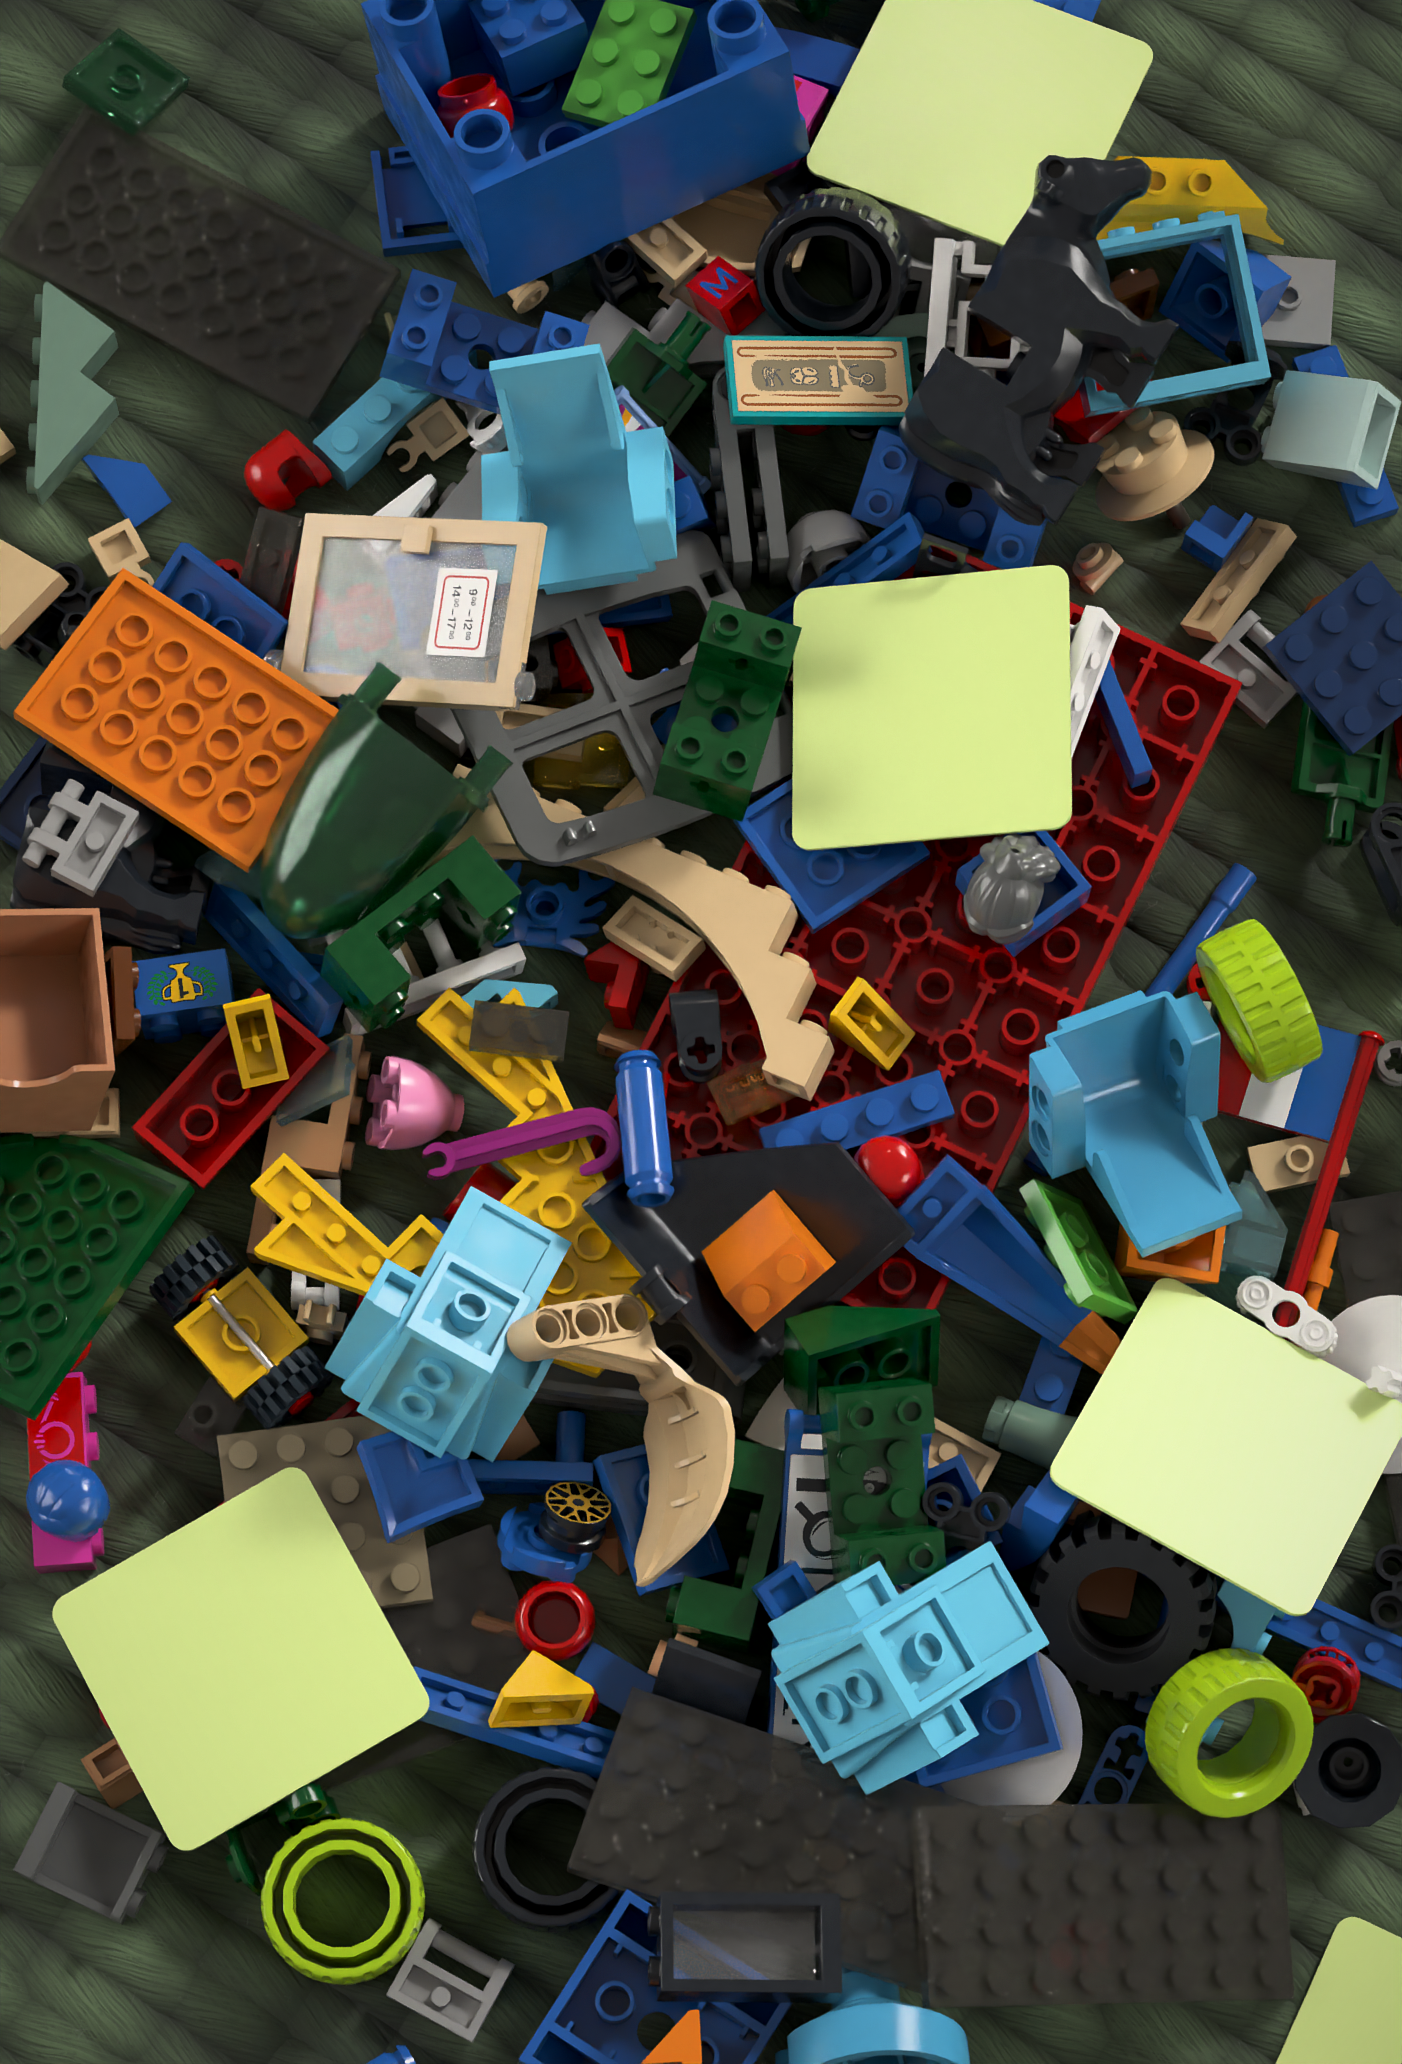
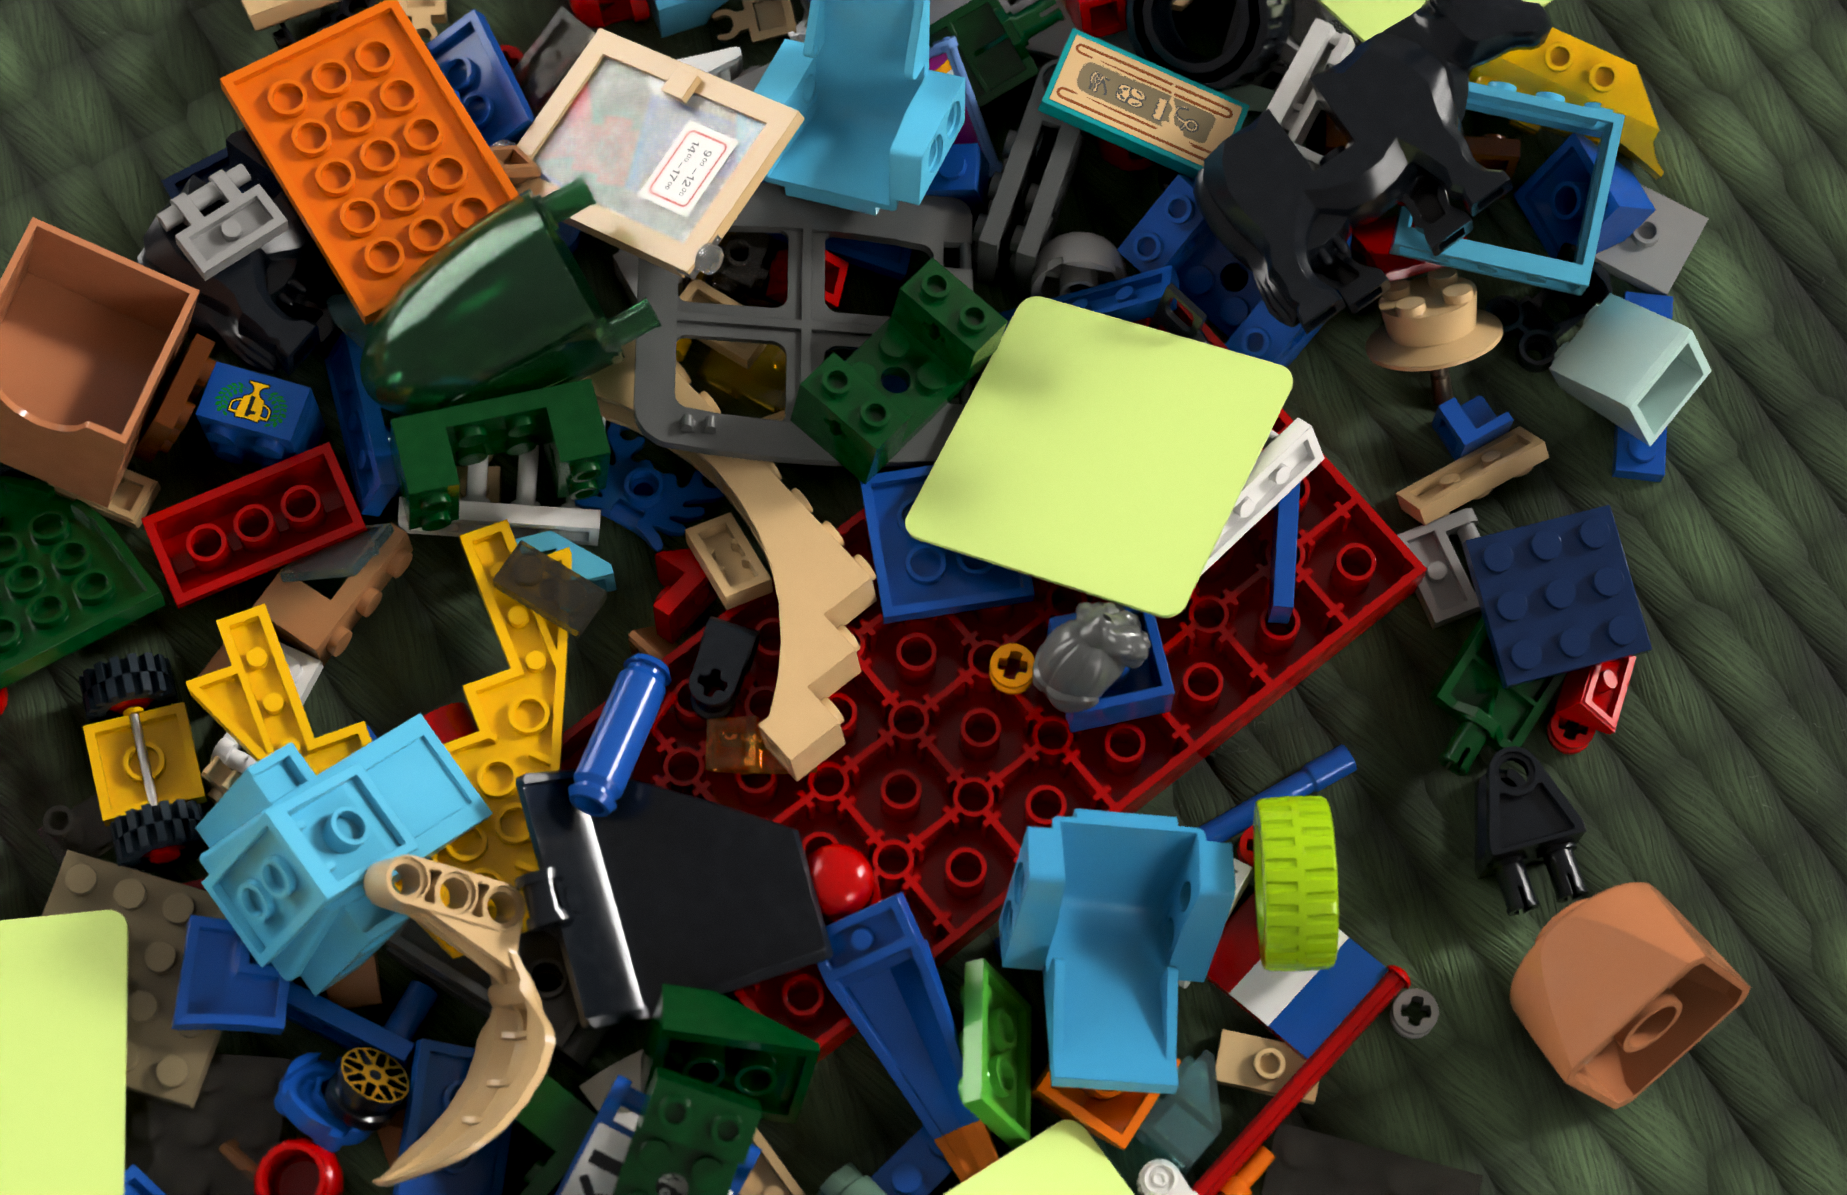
camera: 25 degrees right, 5 degrees down
yellow slope [223,994,289,1089] -> none
bright pink piece [365,1055,464,1150] -> none
magenta piece [422,1107,622,1180] -> none
orange slope [702,1189,836,1332] -> none
blue plate [759,1070,955,1153] -> none
yellow slope [828,977,916,1071] -> none
tan plate [1073,543,1123,595] -> none
none -> medium nougat slope [489,145,542,186]
none -> light orange bush [989,643,1035,695]

